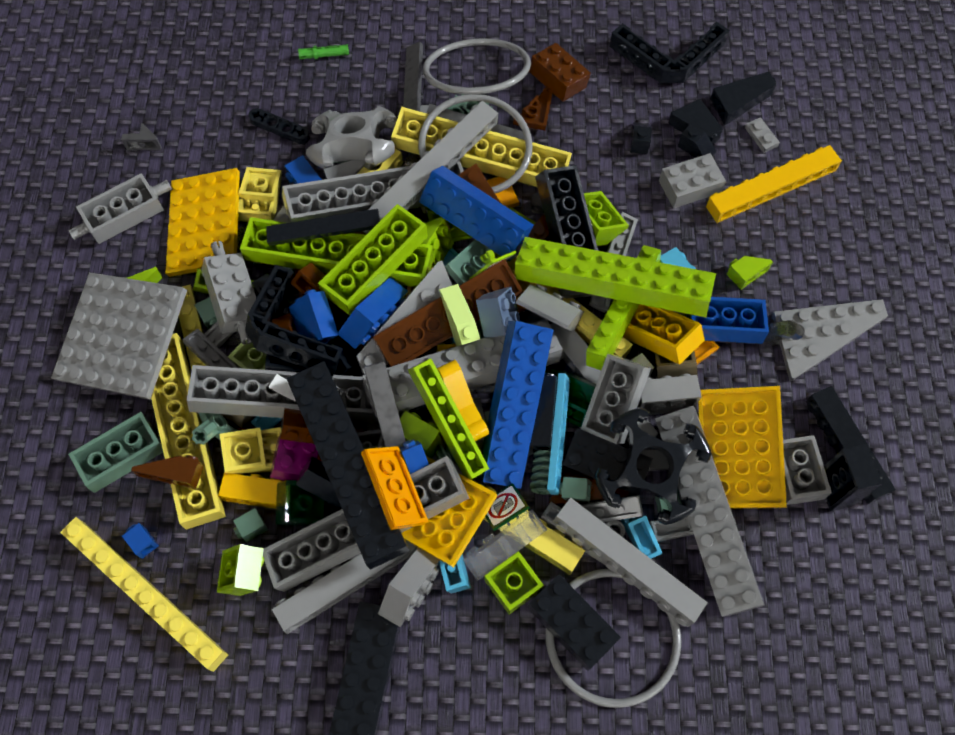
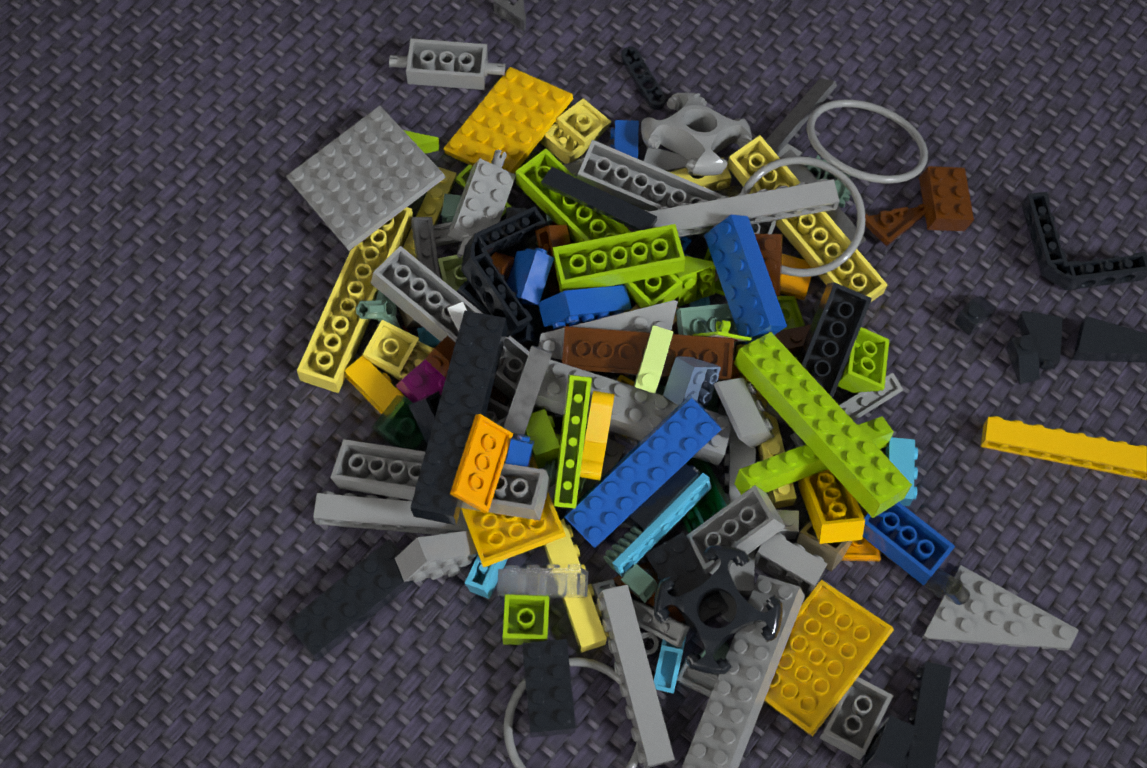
camera: 35 degrees right, 0 degrees up
light yellow brick [60,517,228,672] -> none
sand green brick [68,412,163,493] -> none
blue brick [122,523,159,559] -> none
reddish brown slope [131,455,204,489] -> none
brick [217,544,264,596] -> none
sand green brick [233,508,268,542] -> none
bright green pin [298,44,349,60] -> none
piece [485,483,530,531] -> none
light grey brick [659,153,726,209] -> none
lime slope [727,256,773,290] -> none
light grey plate [745,117,780,153] -> none

